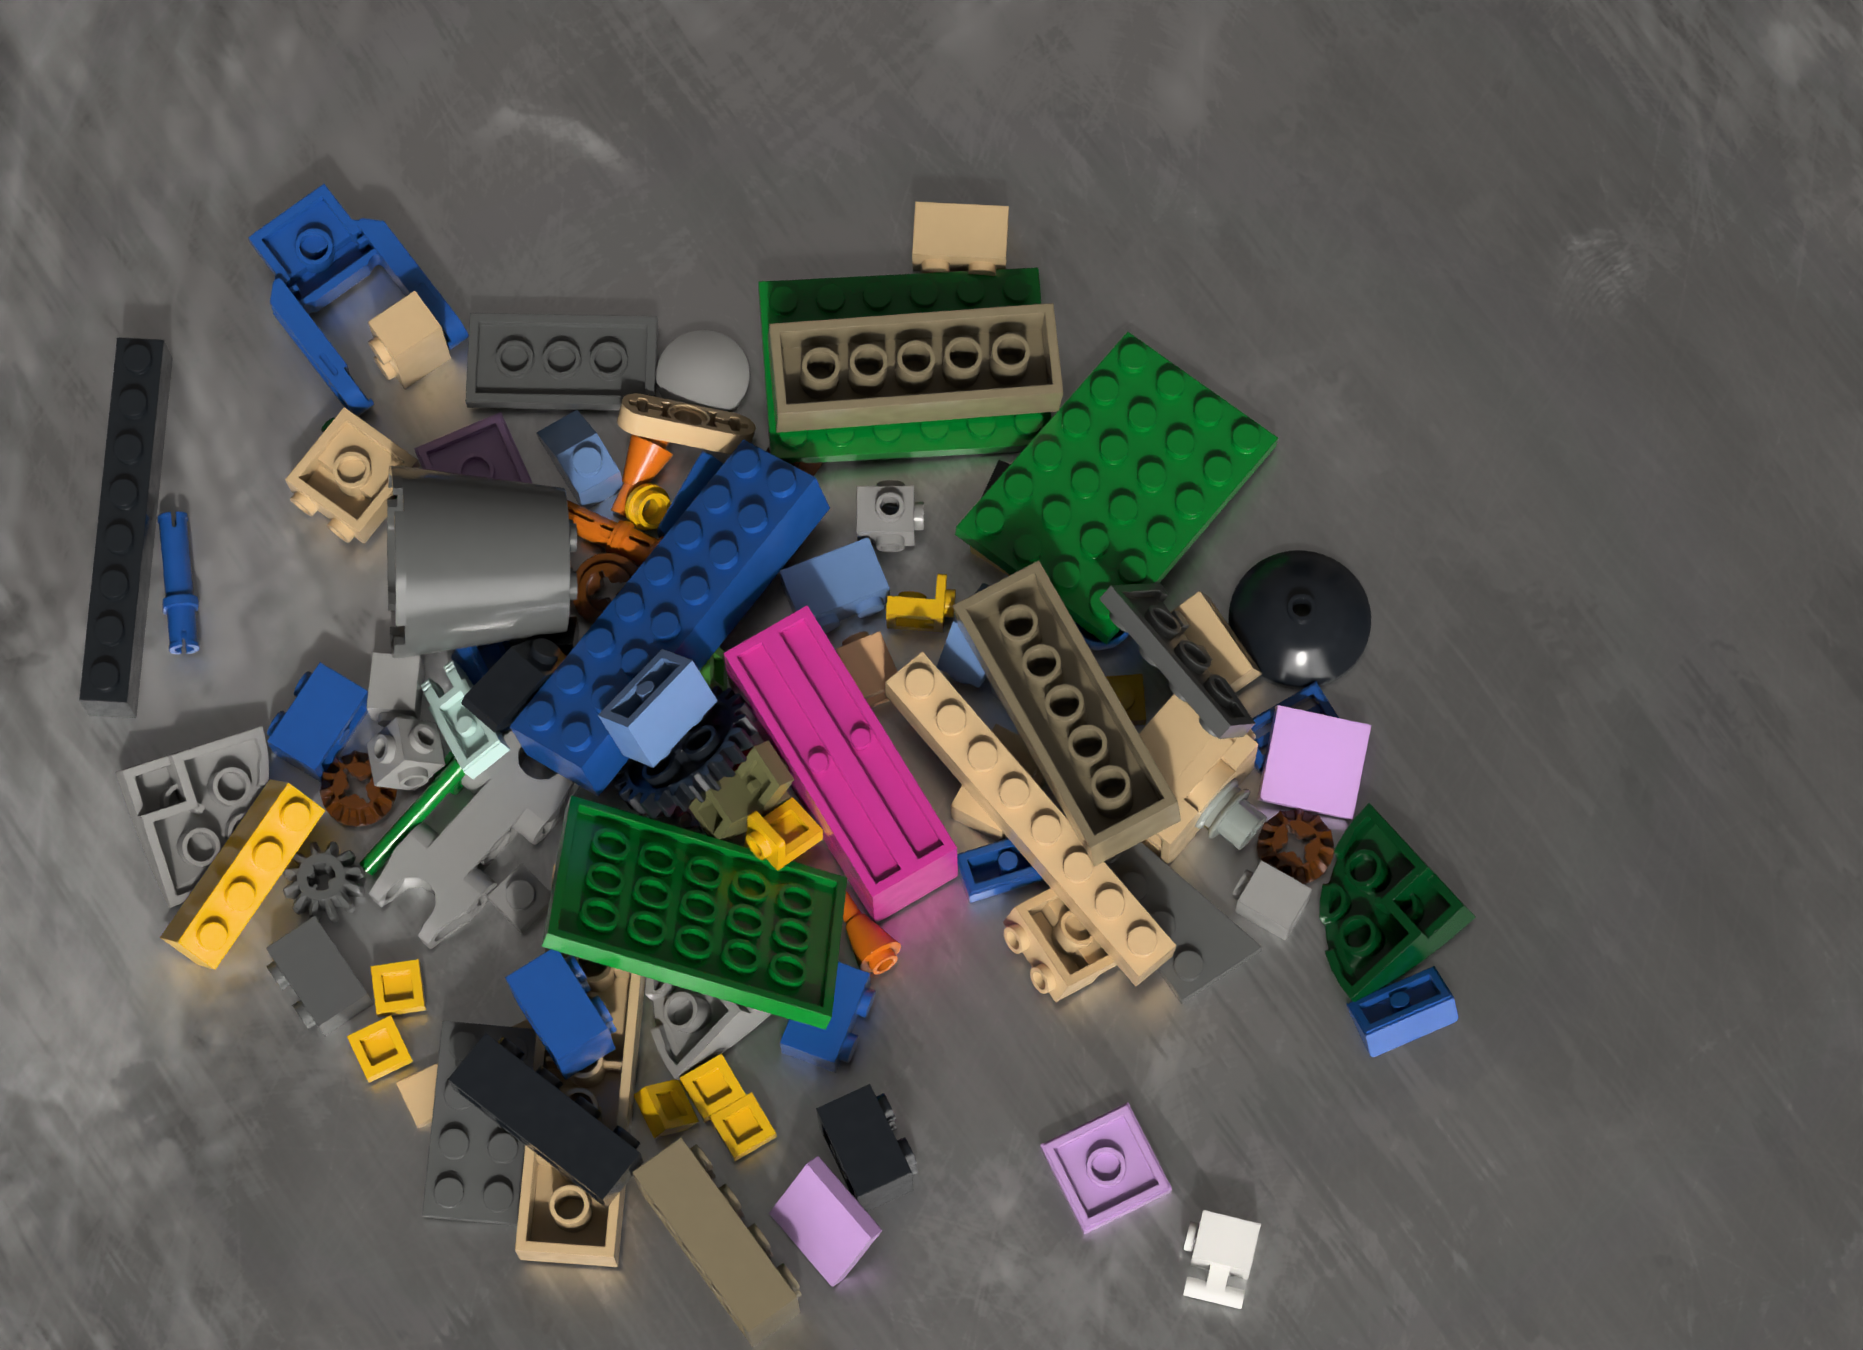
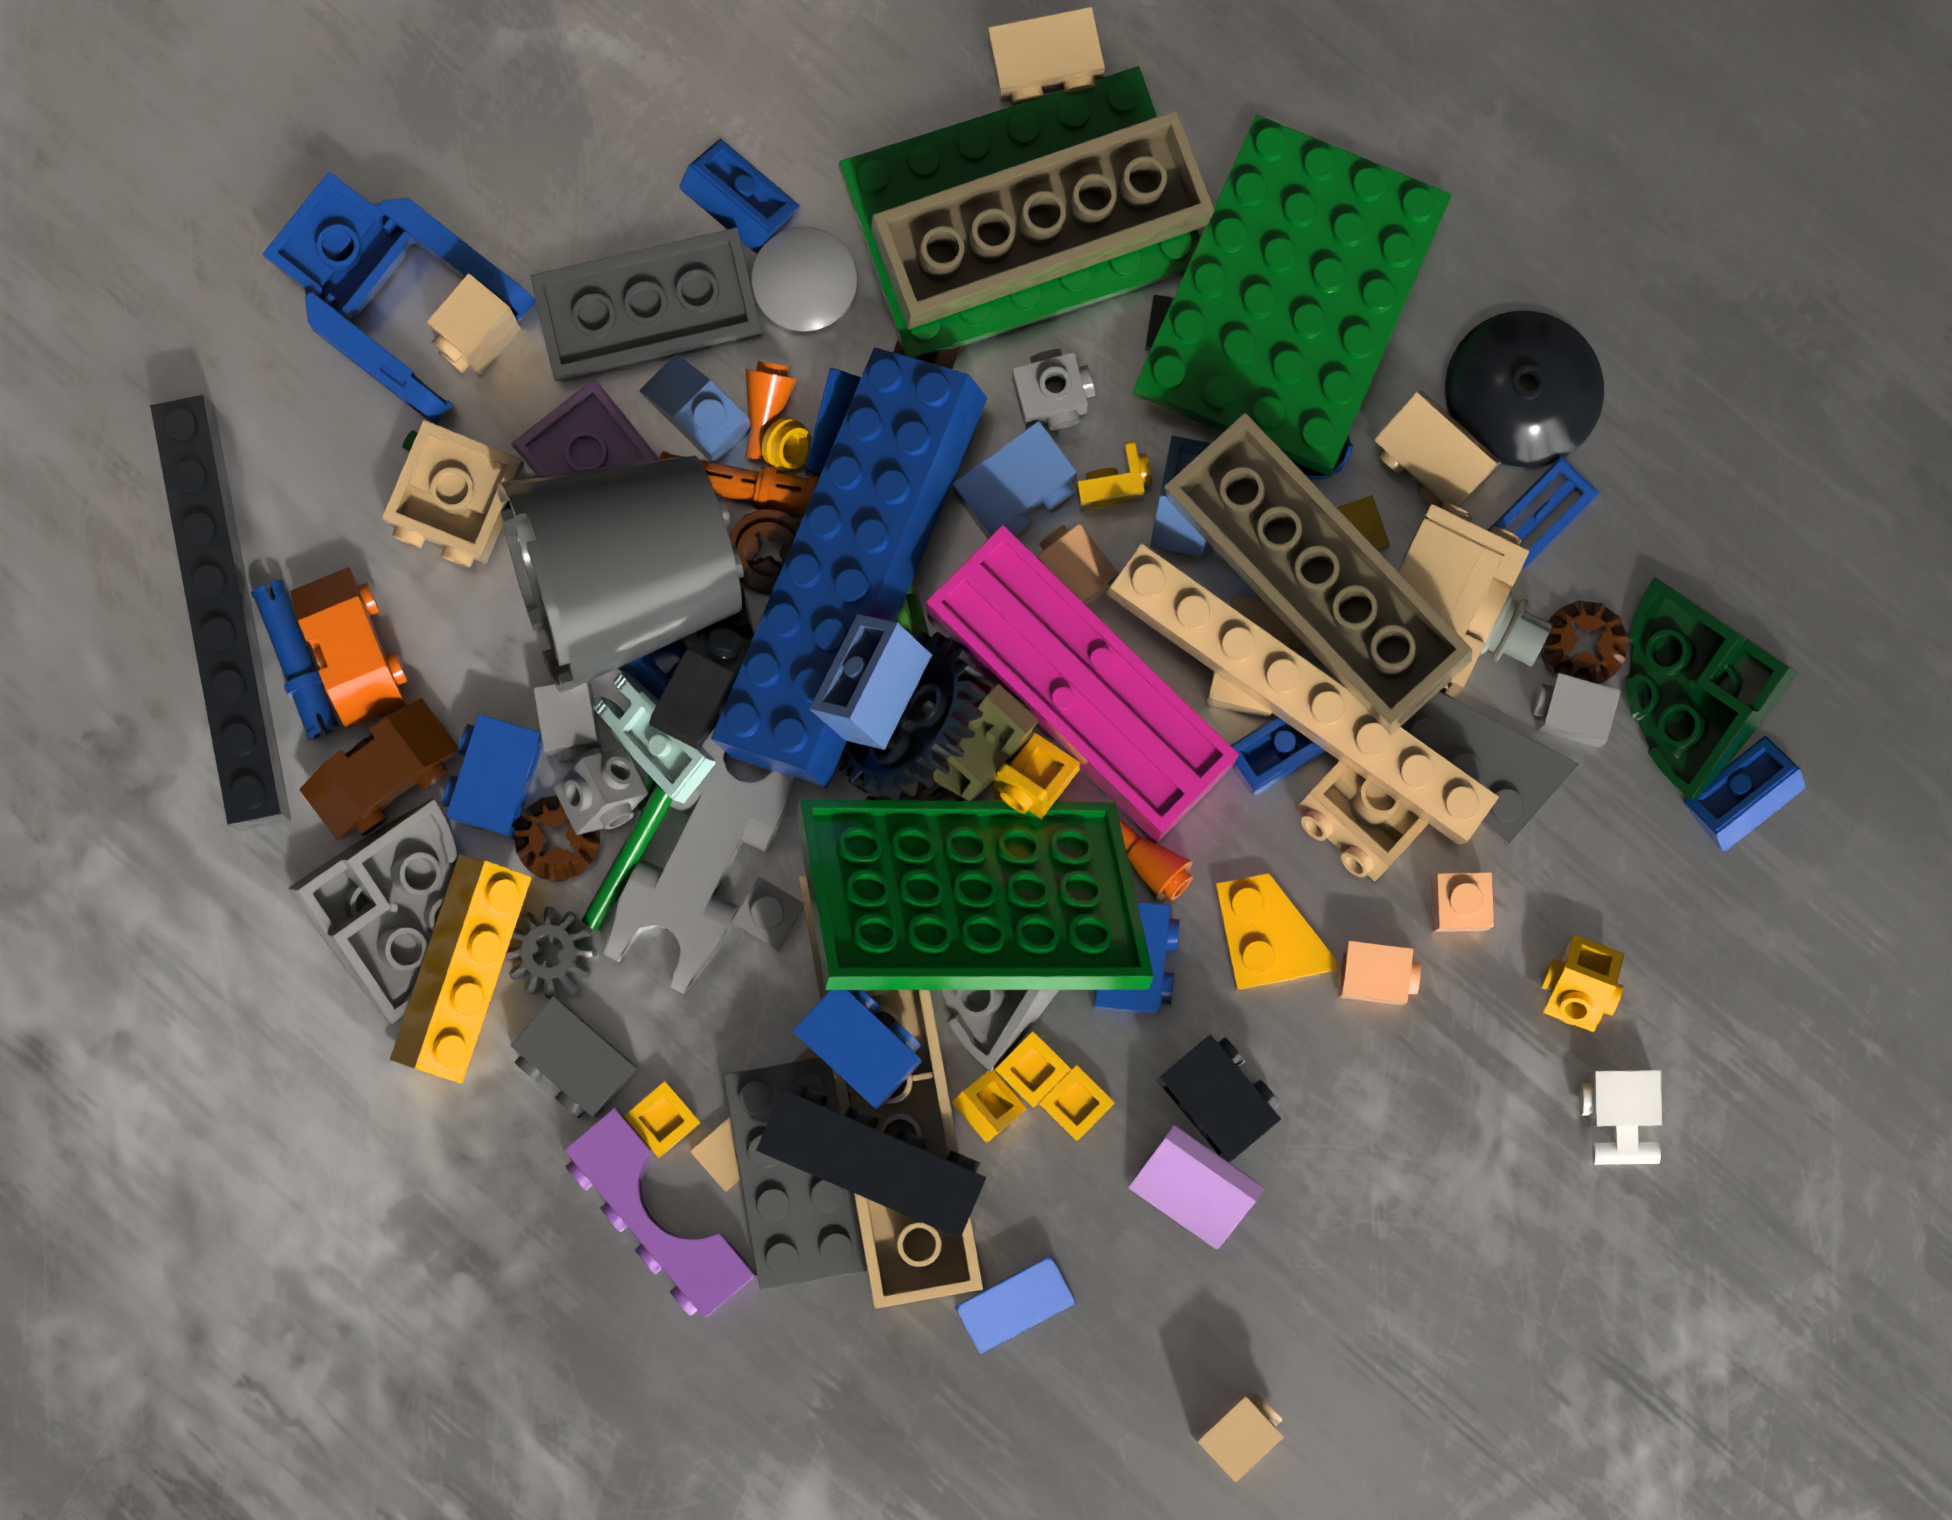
camera: 15 degrees left, 10 degrees up
yellow plate [370,959,427,1017] -> none
tan beam [617,393,756,455] -> none
dark tan brick [633,1138,802,1348] -> none
lavender tile [1040,1102,1172,1235] -> none
dark grey wing [1100,583,1255,739] -> none
lavender tile [1257,705,1371,820] -> none
none -> orange brick [290,566,408,730]
none -> reddish brown brick [299,698,459,841]
none -> medium lavender arch [564,1108,757,1318]
none -> blue slope [680,138,800,253]
none -> slope [955,1255,1076,1354]
none -> yellow wing [1215,873,1339,990]
none -> light nougat brick [1338,941,1421,1005]
none -> light nougat brick [1431,872,1494,932]
none -> yellow brick [1540,934,1624,1032]

